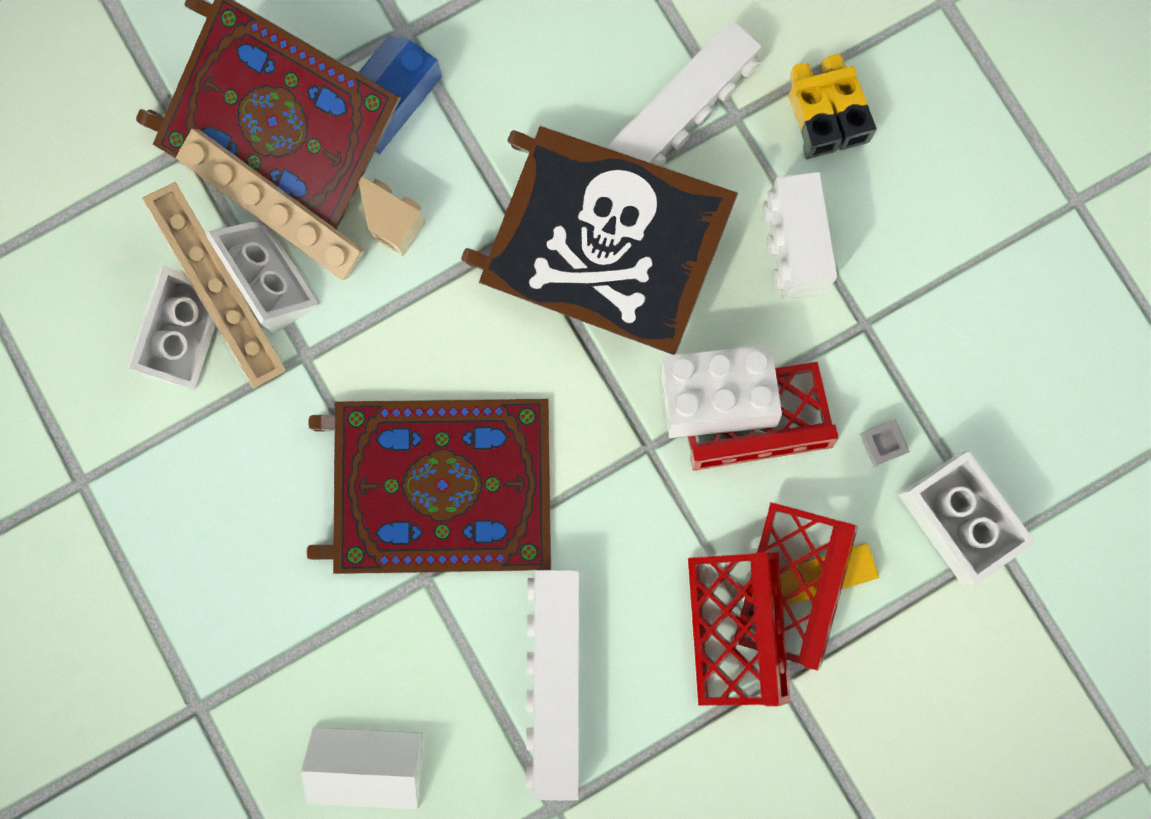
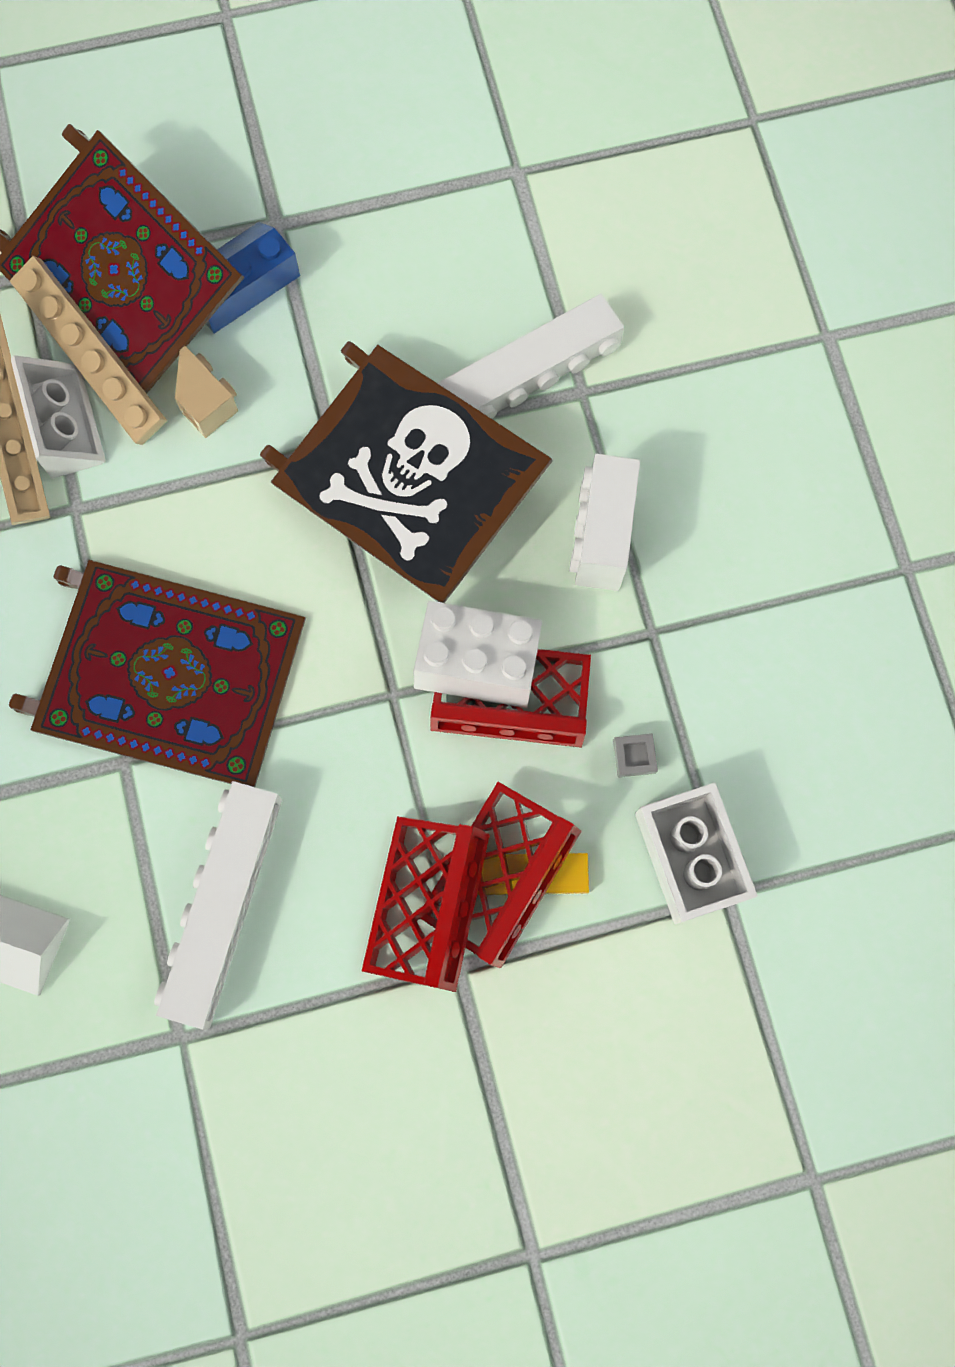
camera: 10 degrees right, 5 degrees down
hips [788,53,877,160] -> none

